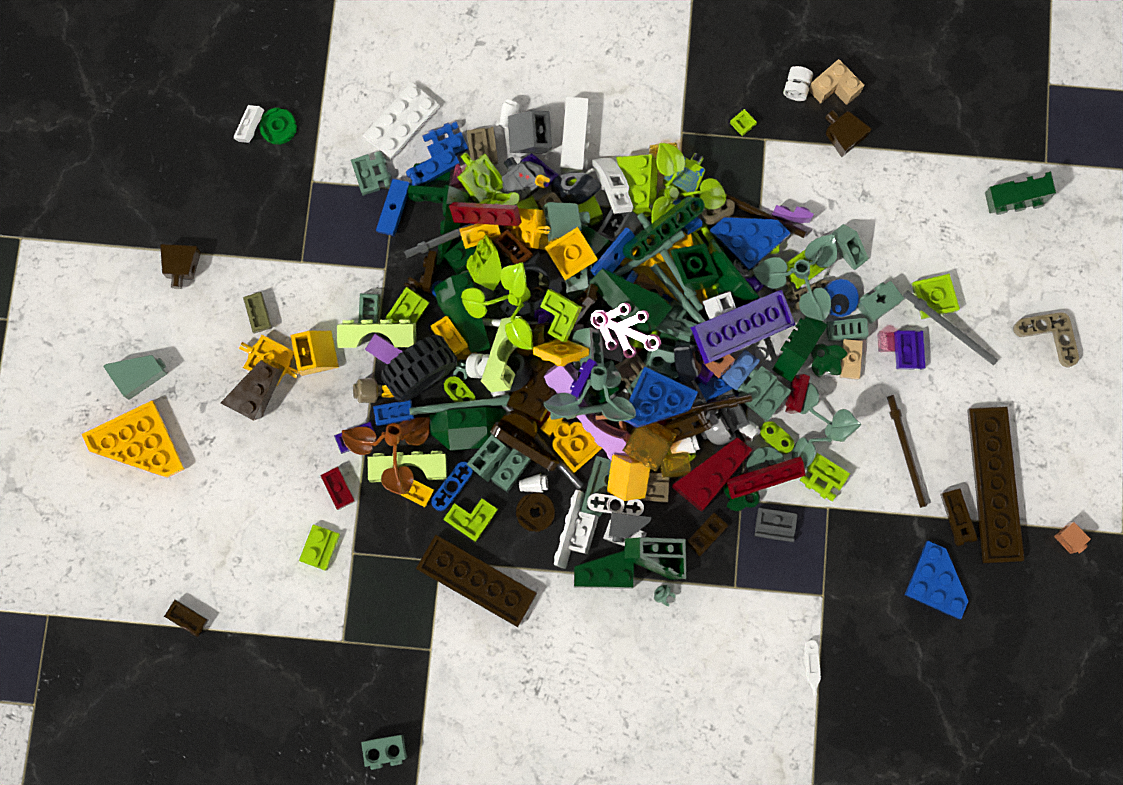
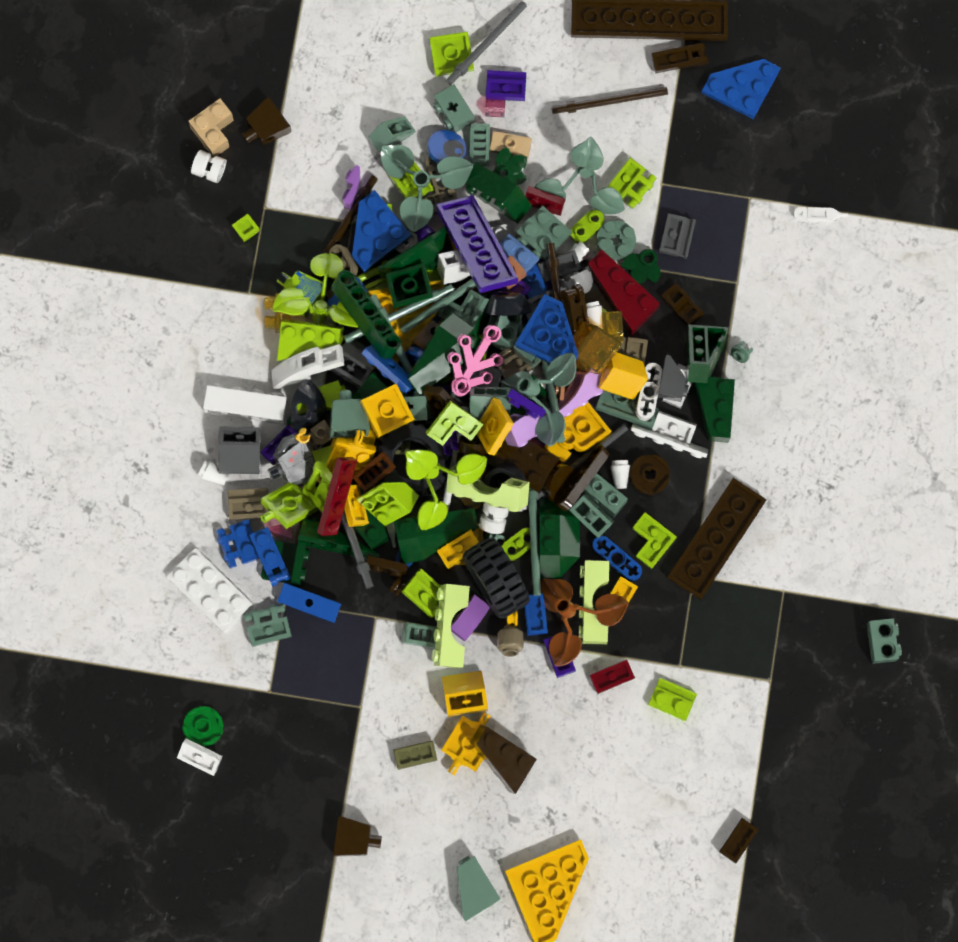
camera: 90 degrees left, 0 degrees up
dark red plate [726,456,806,499] -> none

